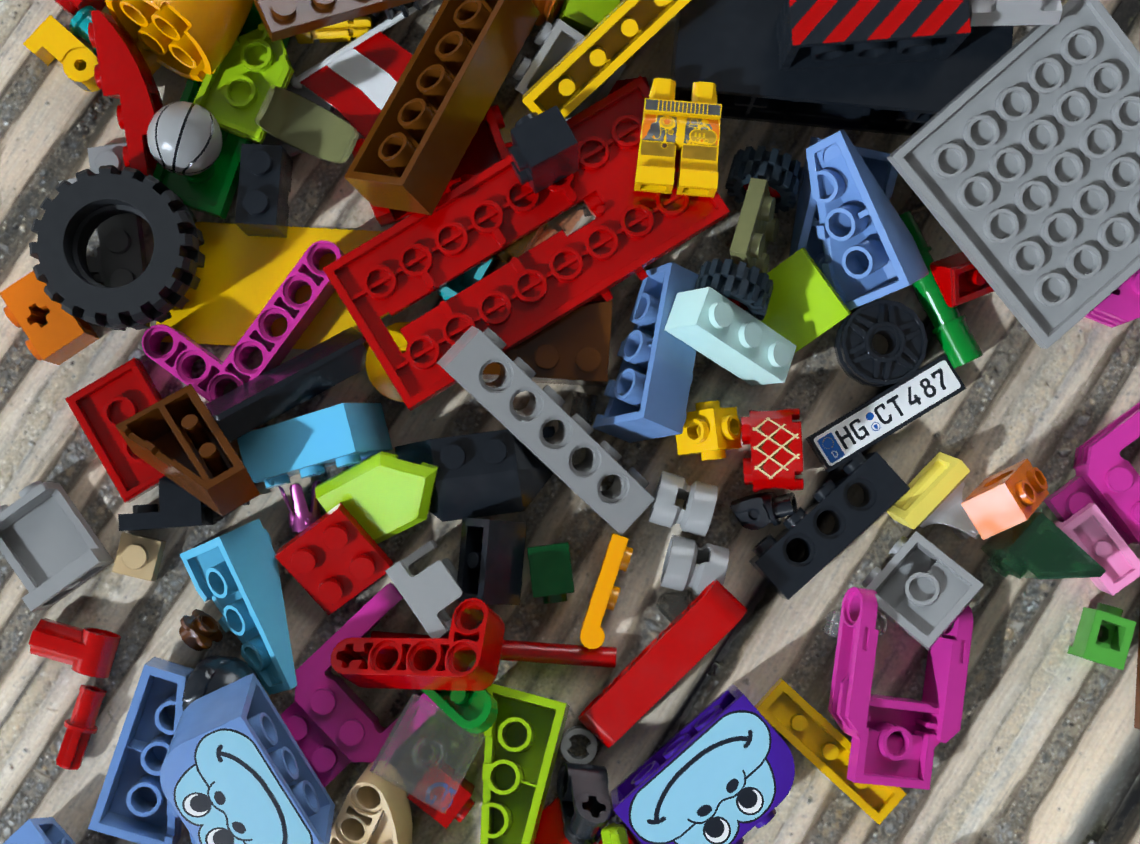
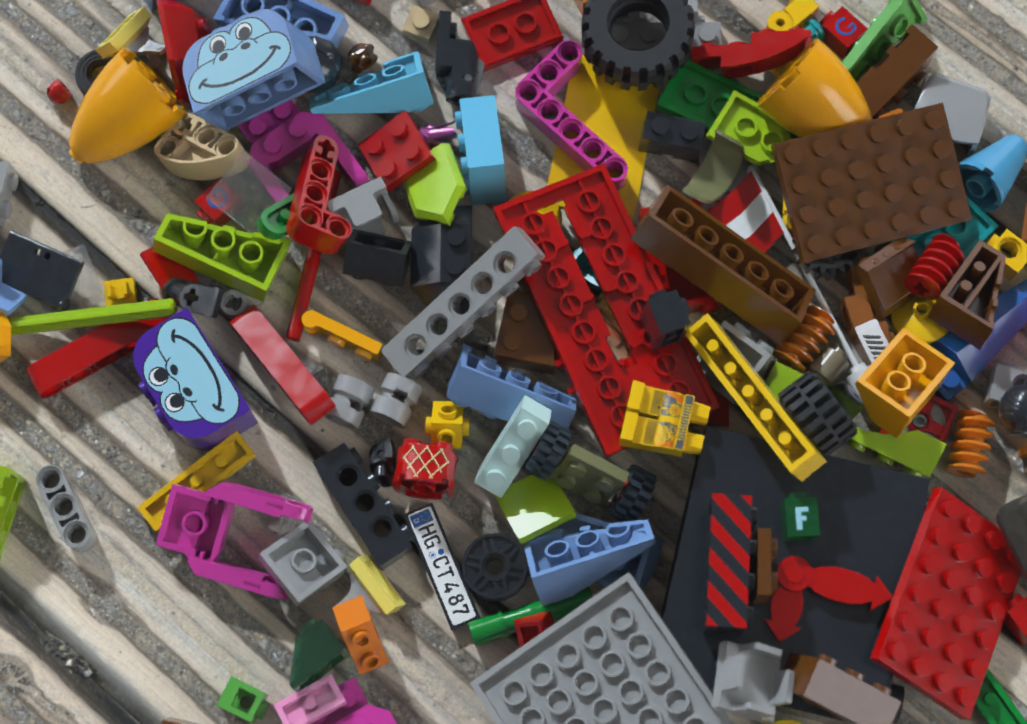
camera: 95 degrees right, 10 degrees down
reddish brown wedge [115,384,260,517] -> none
light grey piece [147,101,223,176] -> none
black panel [206,327,367,443] -> none
dark green brick [527,542,575,604] -> none

